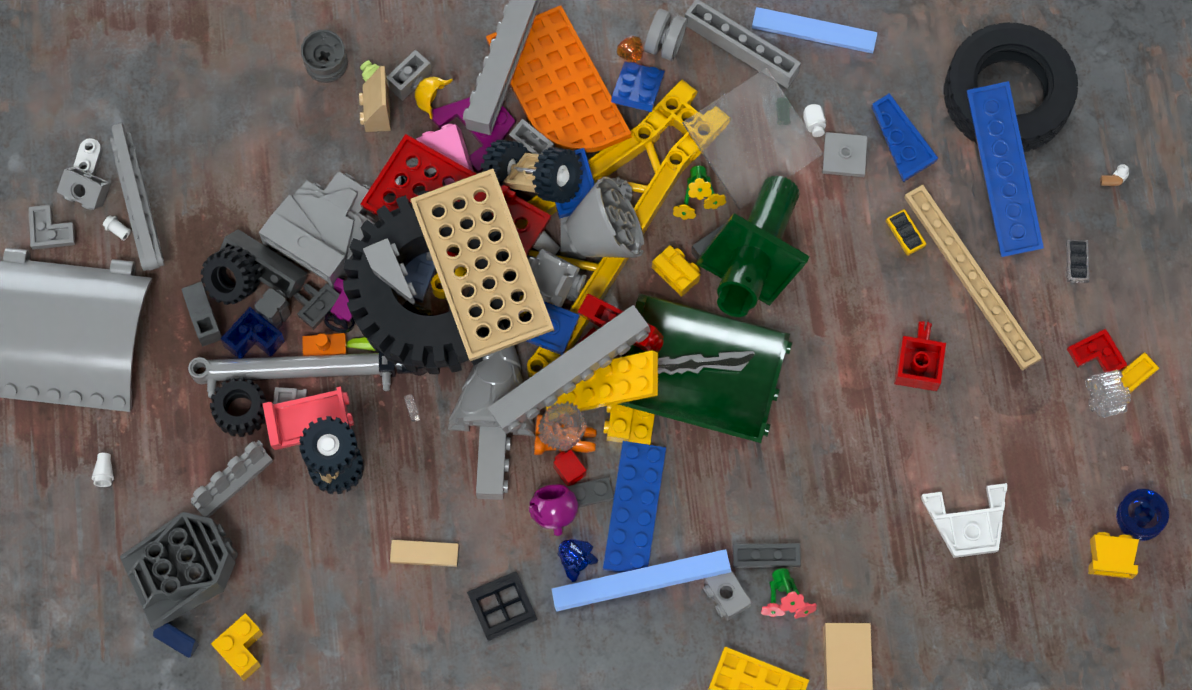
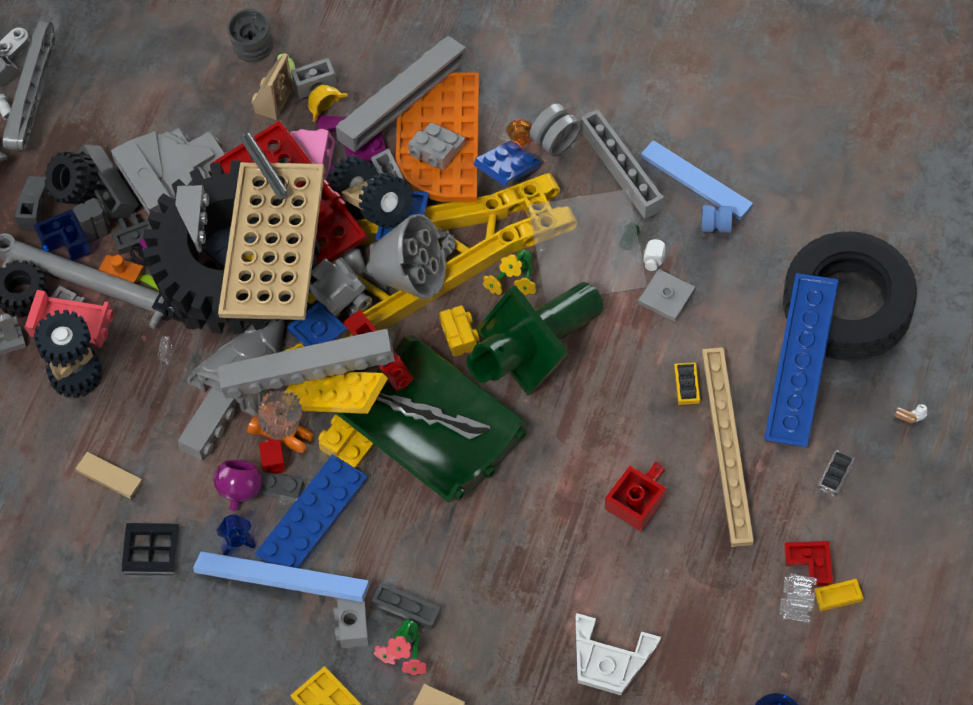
camera: 30 degrees right, 10 degrees down
blue wing [872,93,938,182] -> none
none -> dark grey axle [241,132,289,200]
none -> light grey plate [408,122,465,170]
none -> medium blue wheel [701,205,732,233]

